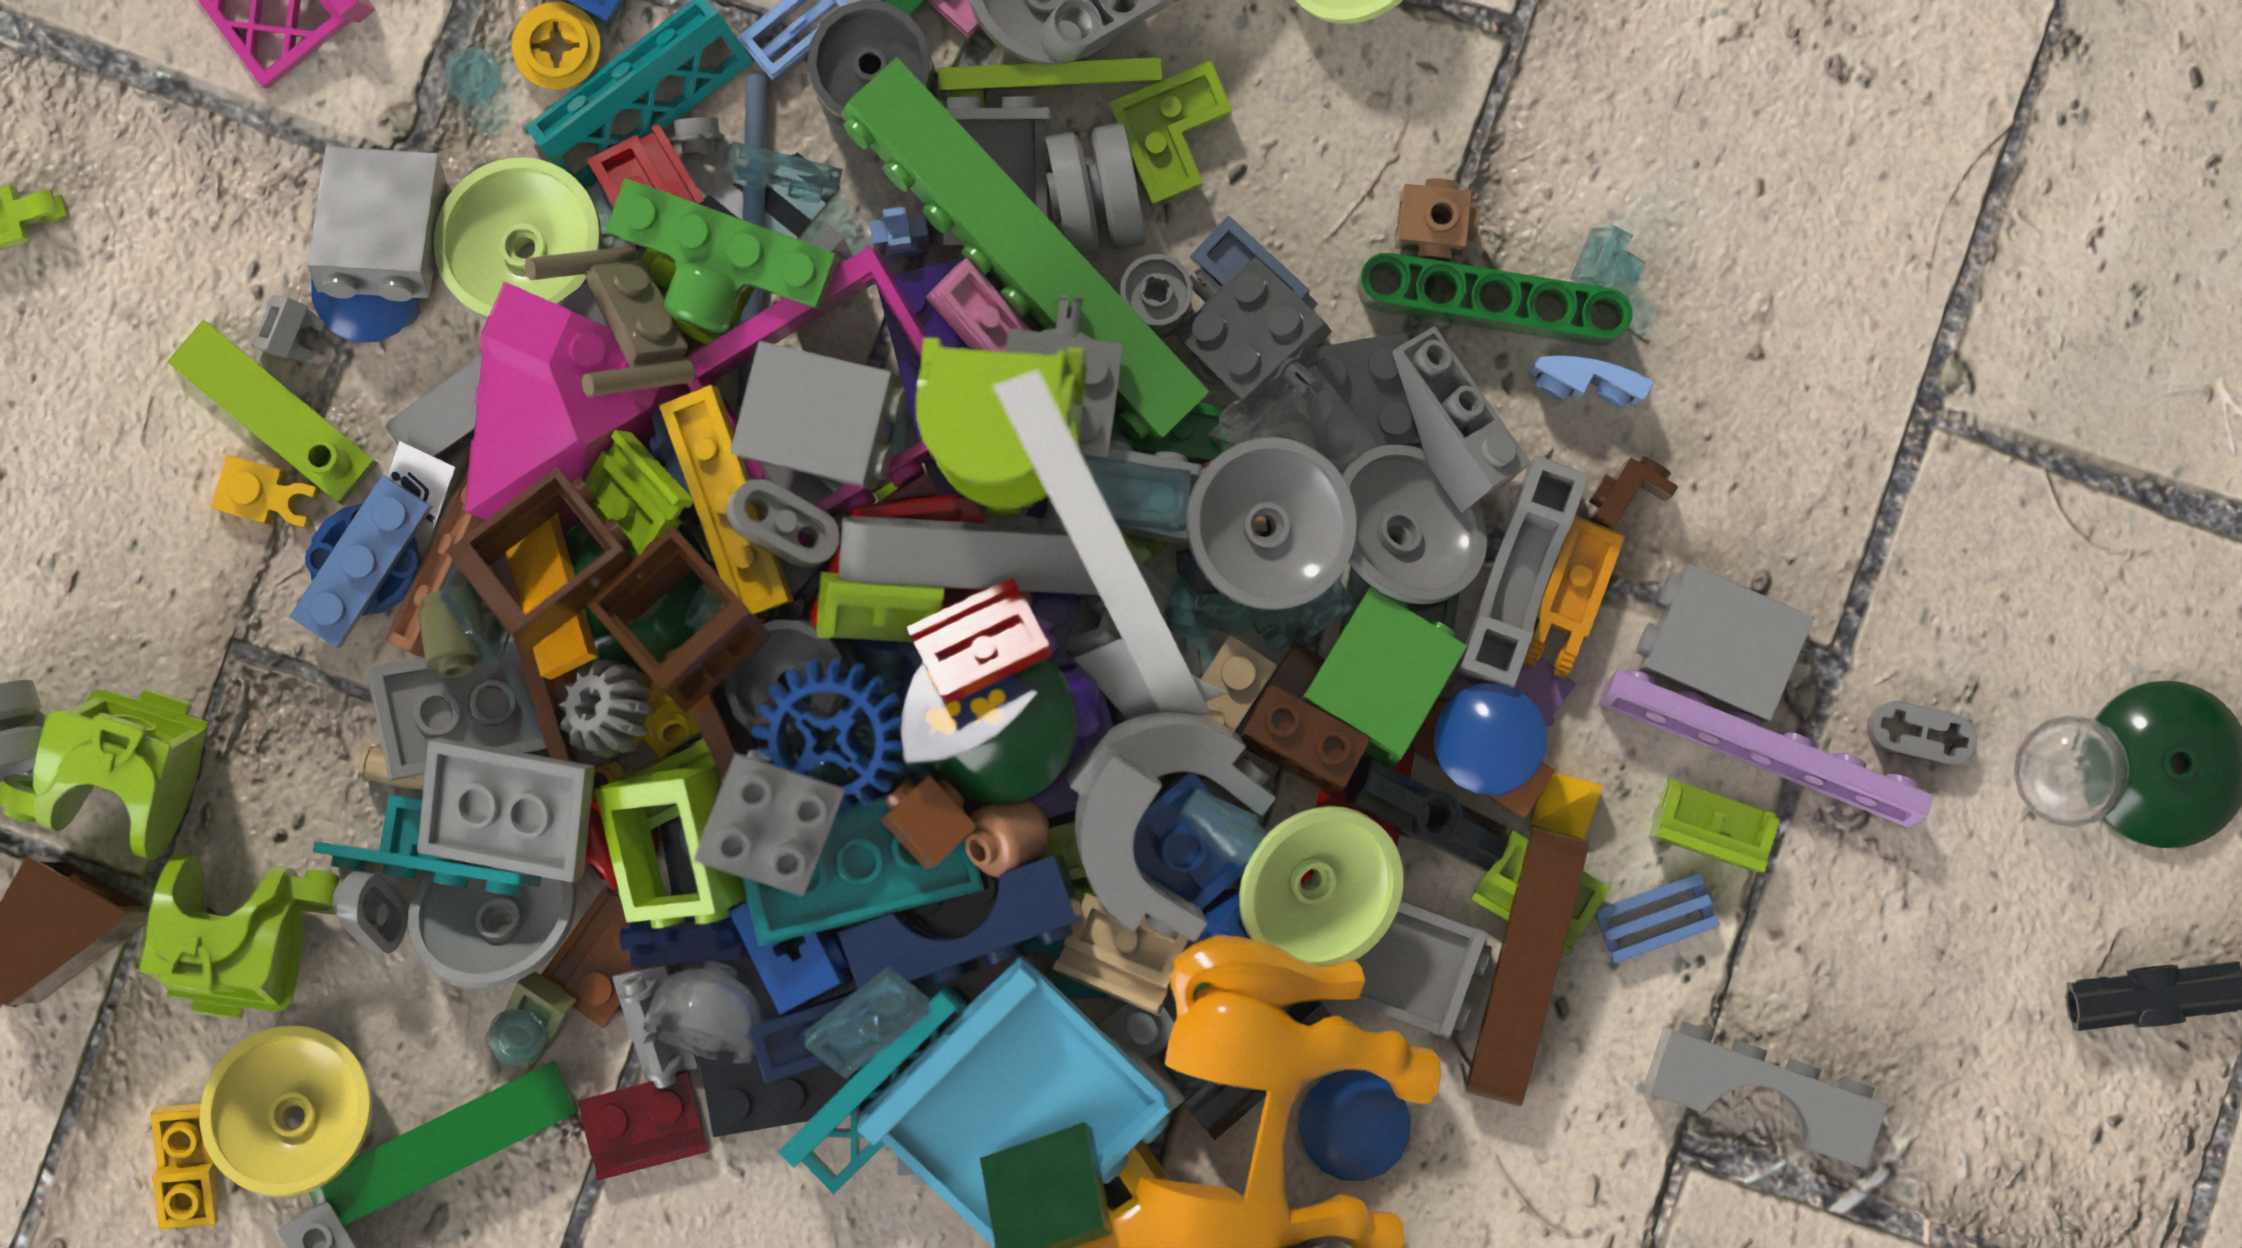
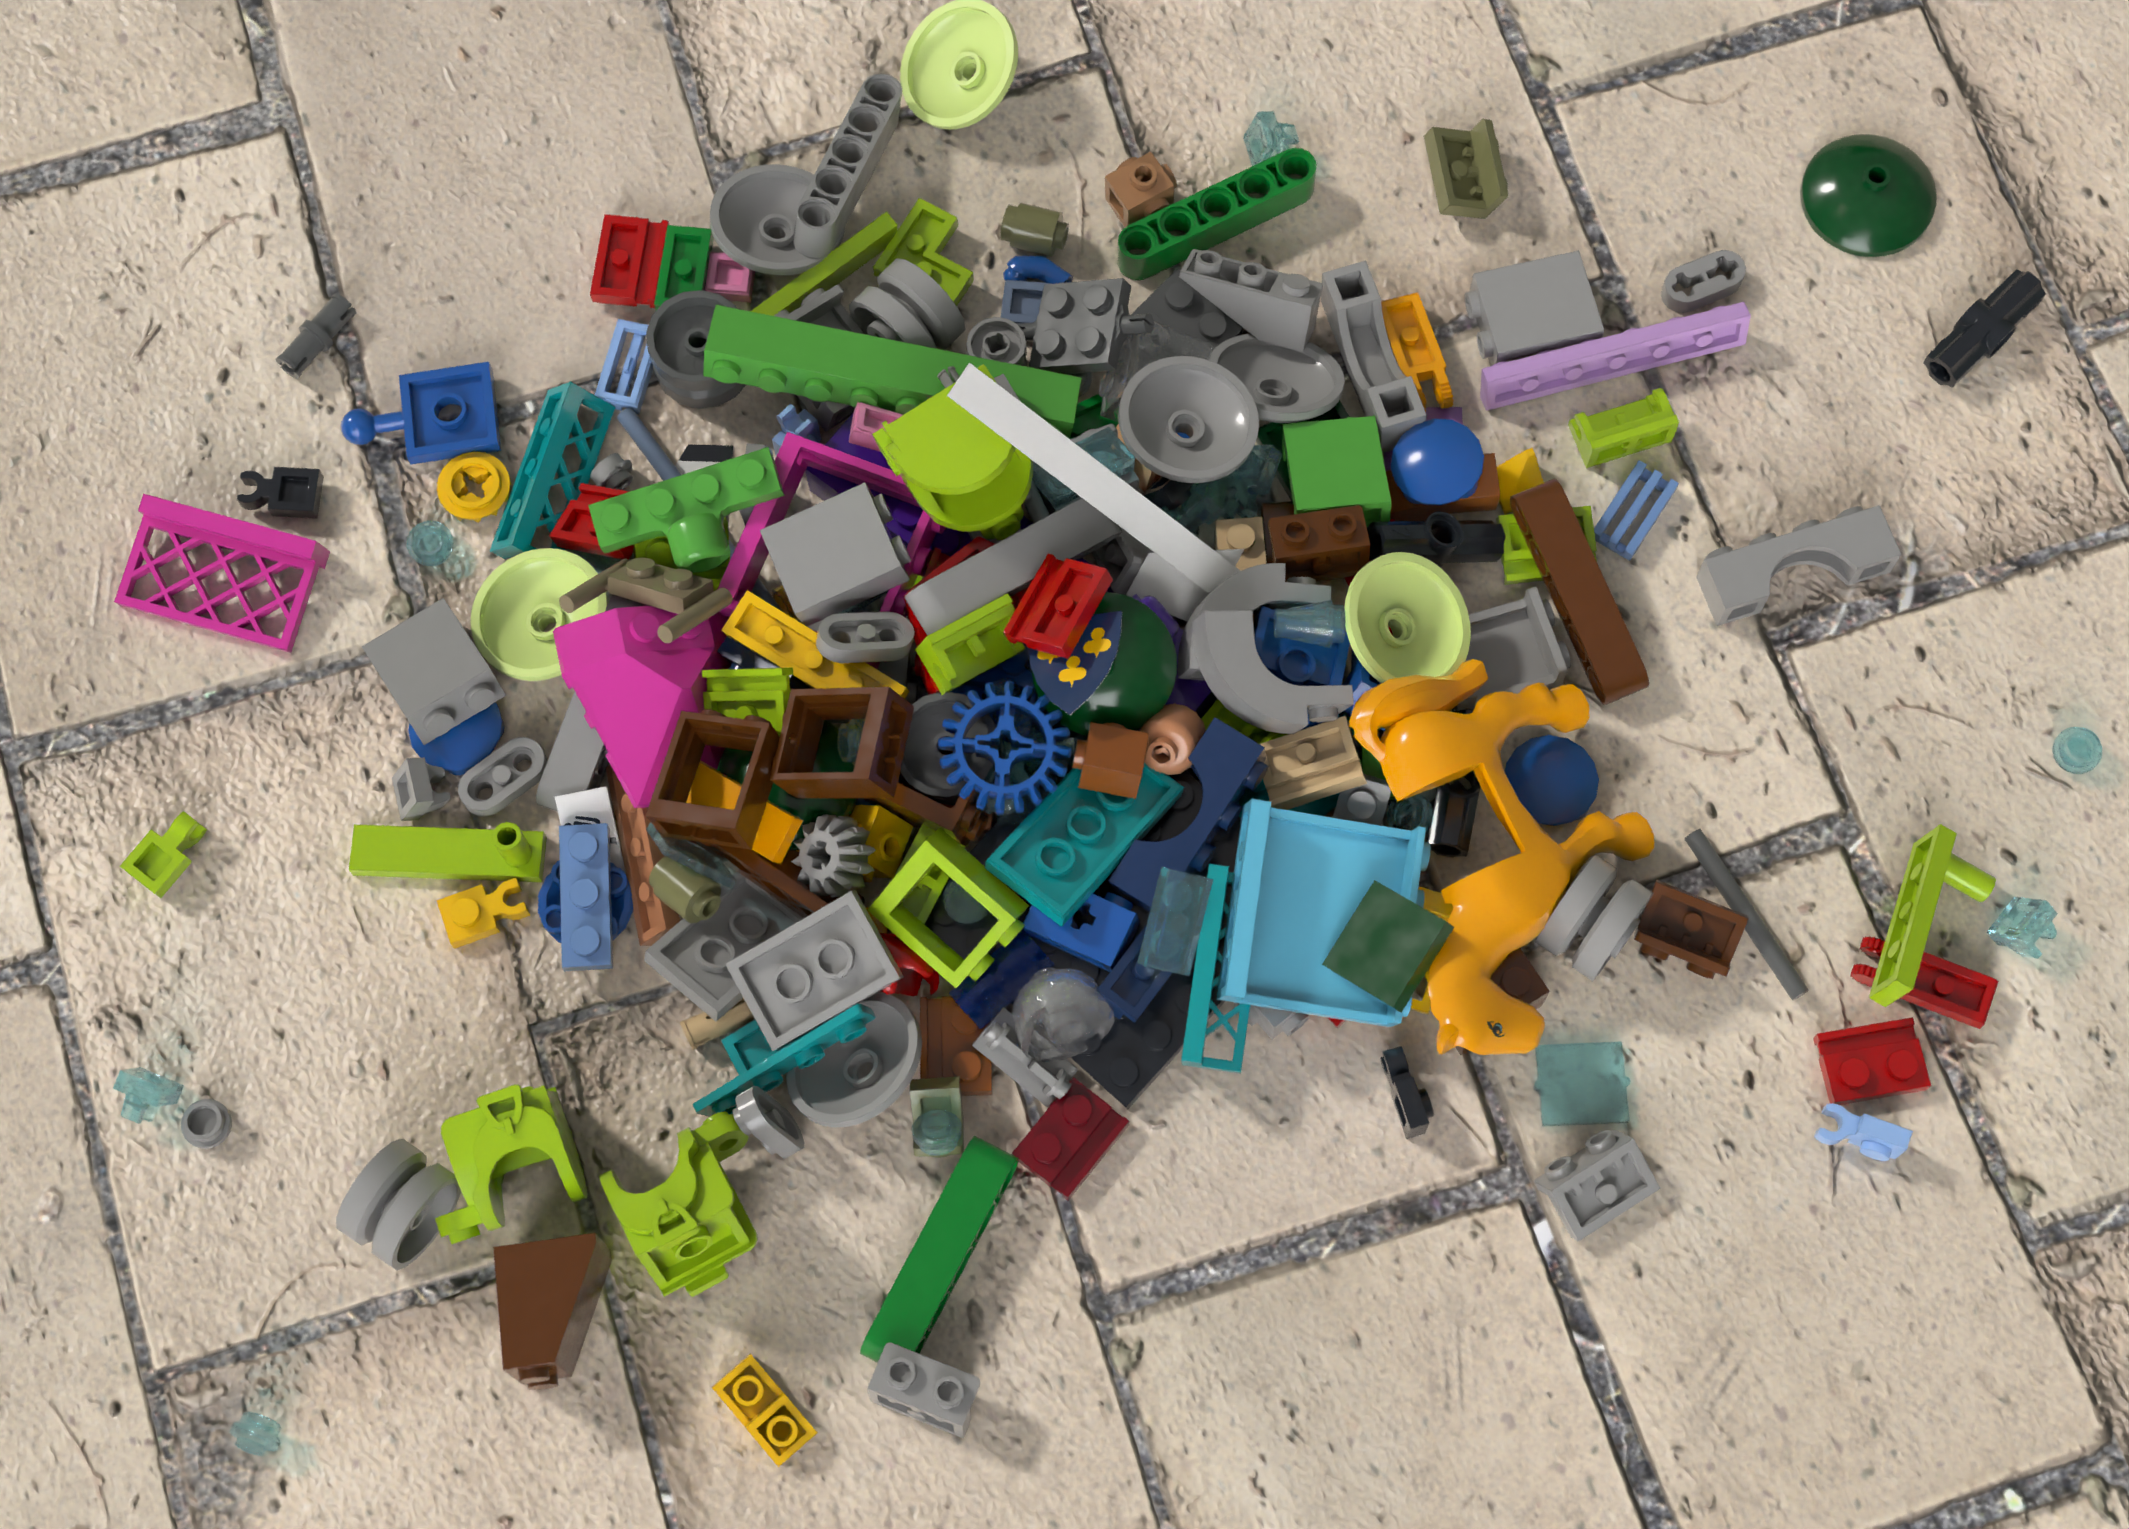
camera: 30 degrees left, 15 degrees down
light yellow dish [200,1025,372,1197] -> none
light grey hinge [693,750,845,896] -> none
clear light blue plate [720,141,843,203] -> none
light blue slope [1528,356,1654,409] -> none
reddish brown bracket [1588,457,1678,529] -> none
clear cylinder [2013,715,2131,828] -> none
none -> light grey plate [458,737,547,816]
none -> olive brick [1000,203,1069,257]
none -> blue arm [1003,256,1073,284]
none -> olive bracket [1424,119,1508,219]

